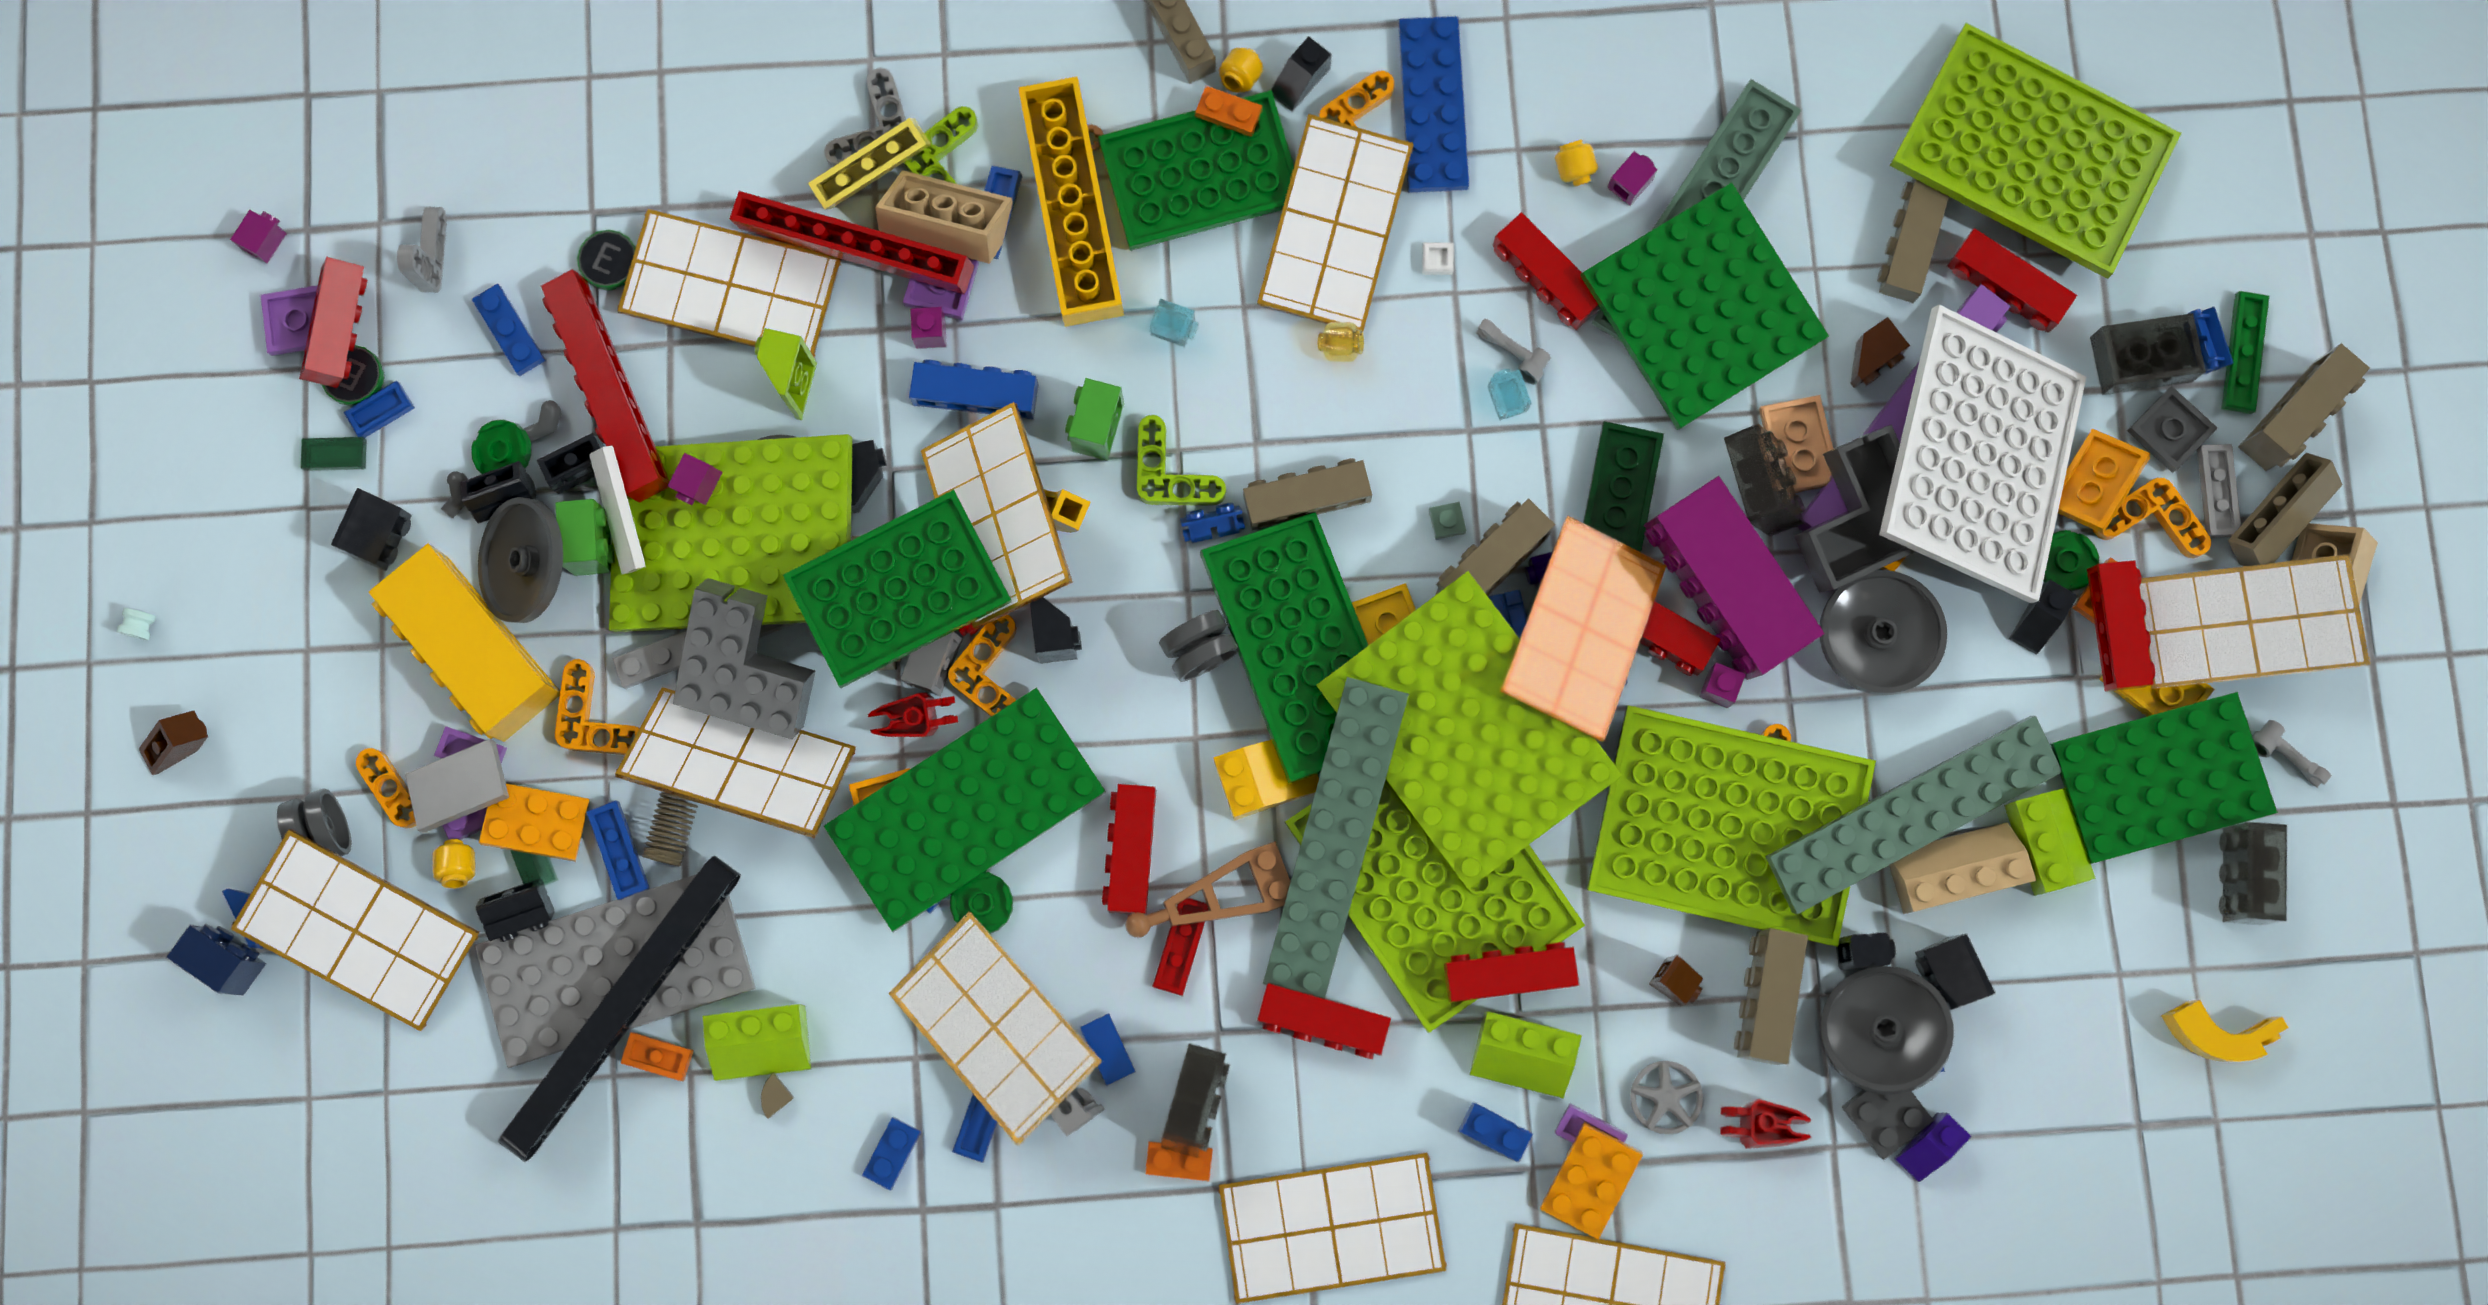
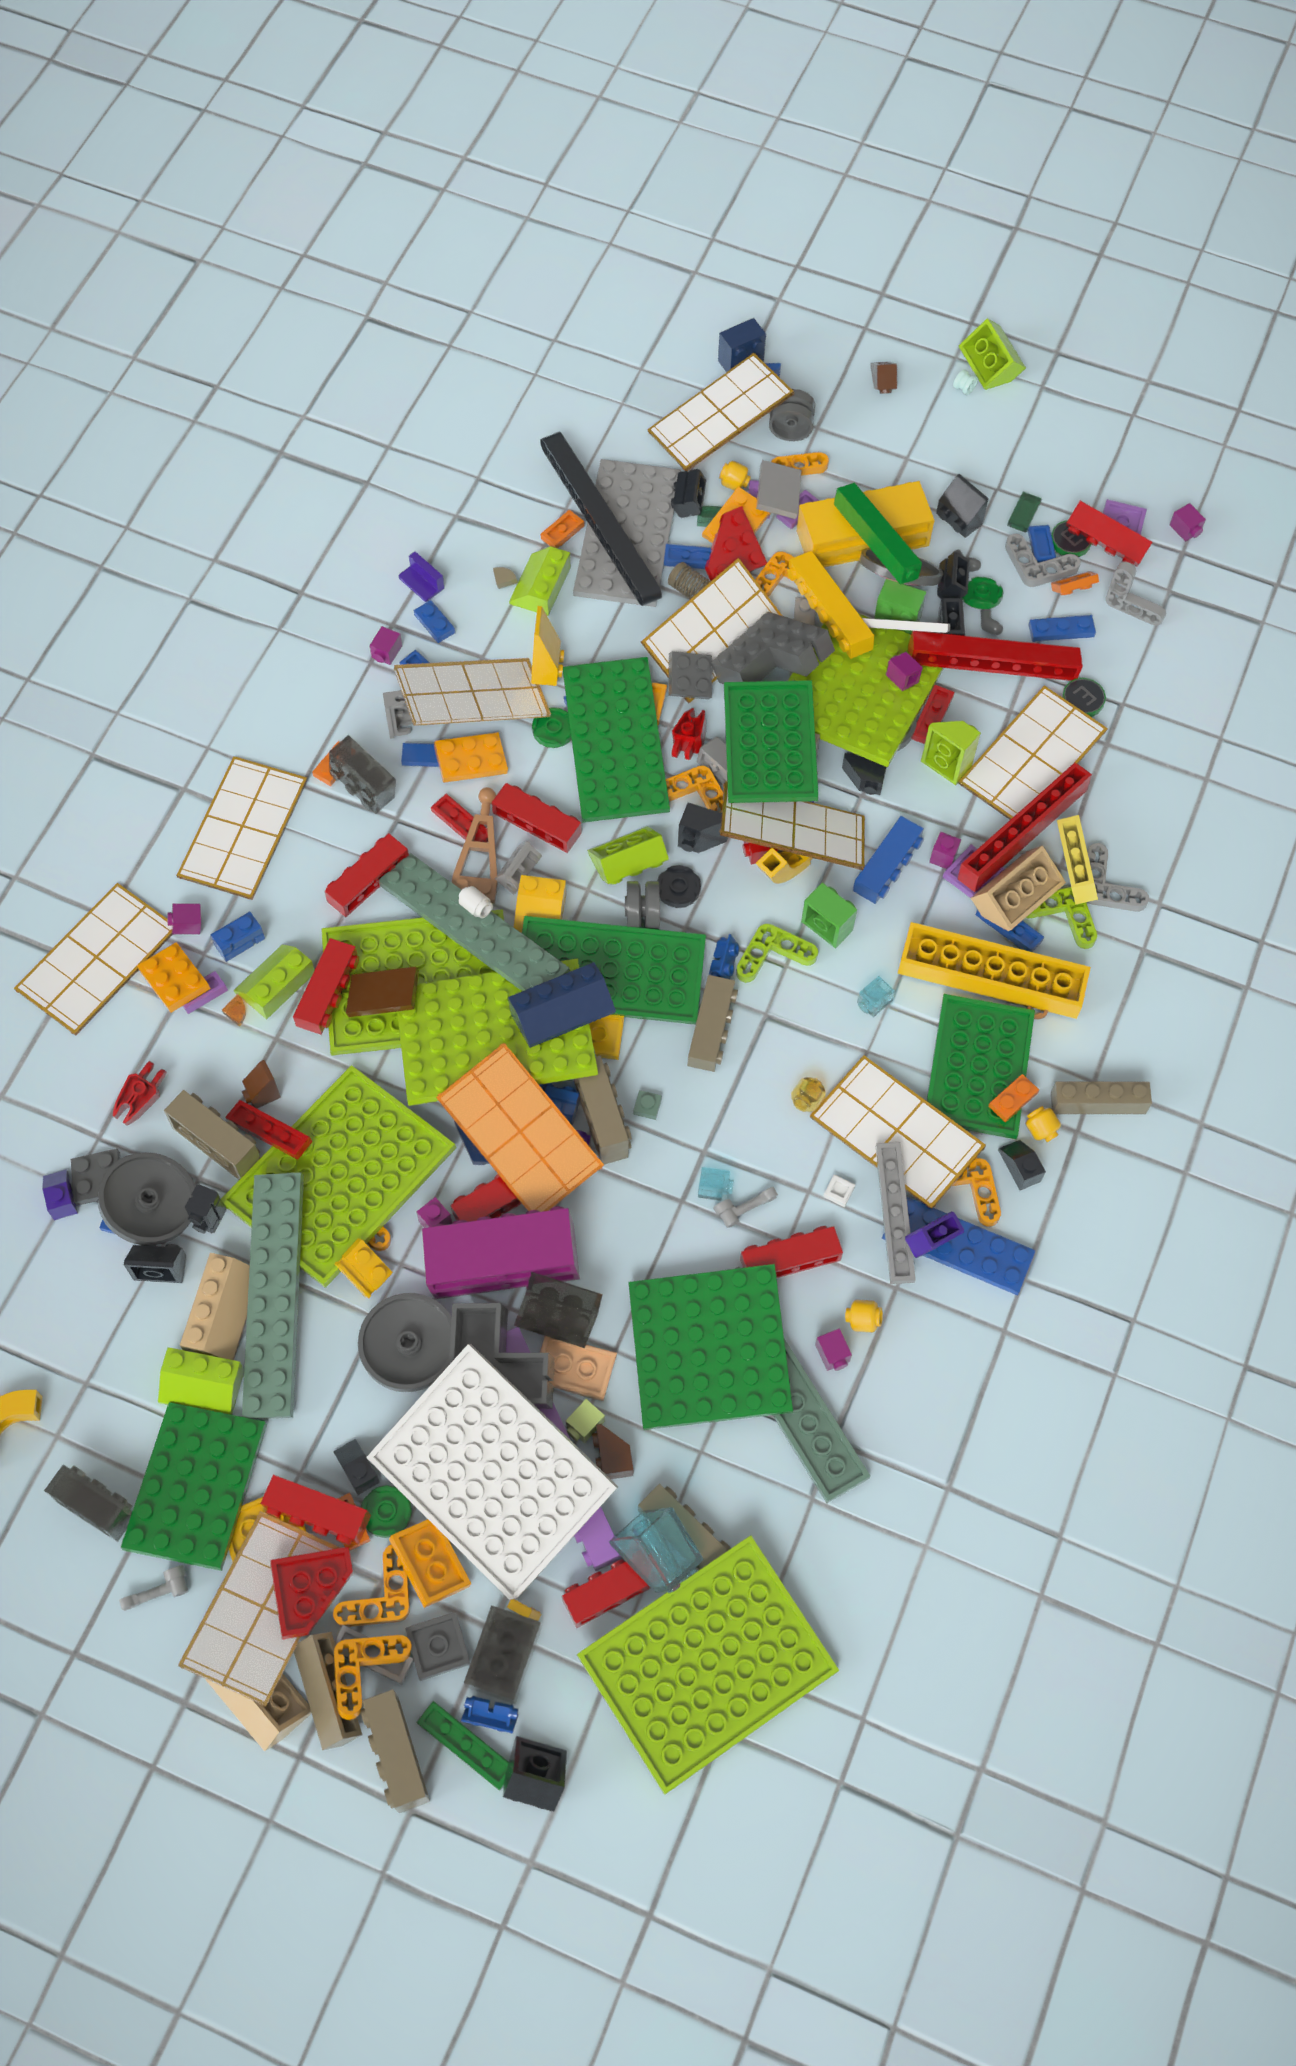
camera: 115 degrees right, 15 degrees down
dark green plate [1582,421,1664,554] -> none
light grey wheel [1630,1061,1703,1134] -> none
none -> magenta brick [167,903,201,934]
none -> clear orange tile [222,994,246,1027]
none -> red plate [225,1100,312,1160]
none -> red plate [270,1546,353,1640]
none -> yellow plate [334,1238,393,1298]
none -> light orange beam [334,1635,411,1720]
none -> reddish brown tile [346,966,419,1017]
none -> magenta brick [369,626,402,665]
none -> dark purple panel [398,551,445,602]
none -> light orange plate [434,732,508,783]
none -> white brick [459,886,493,918]
none -> light grey hinge [495,841,542,895]
none -> black slope [503,1736,567,1812]
none -> yellow tile [507,1599,542,1623]
none -> dark blue slope [508,962,616,1048]
none -> yellow slope [531,606,564,686]
none -> yellowish green brick [566,1399,605,1444]
none -> lime slope [587,826,669,885]
none -> clear light blue slope [609,1507,704,1593]
none -> black tile [657,865,701,908]
none -> dark grey plate [669,651,712,700]
none -> red plate [705,506,767,581]
none -> yellow brick [787,551,874,659]
none -> green brick [834,483,922,585]
none -> light grey plate [875,1142,916,1284]
none -> dark purple brick [905,1211,964,1258]
none -> red plate [912,685,955,744]
none -> lime slope [958,318,1026,390]
none -> light grey beam [1005,534,1080,587]
none -> orange plate [1051,571,1099,595]

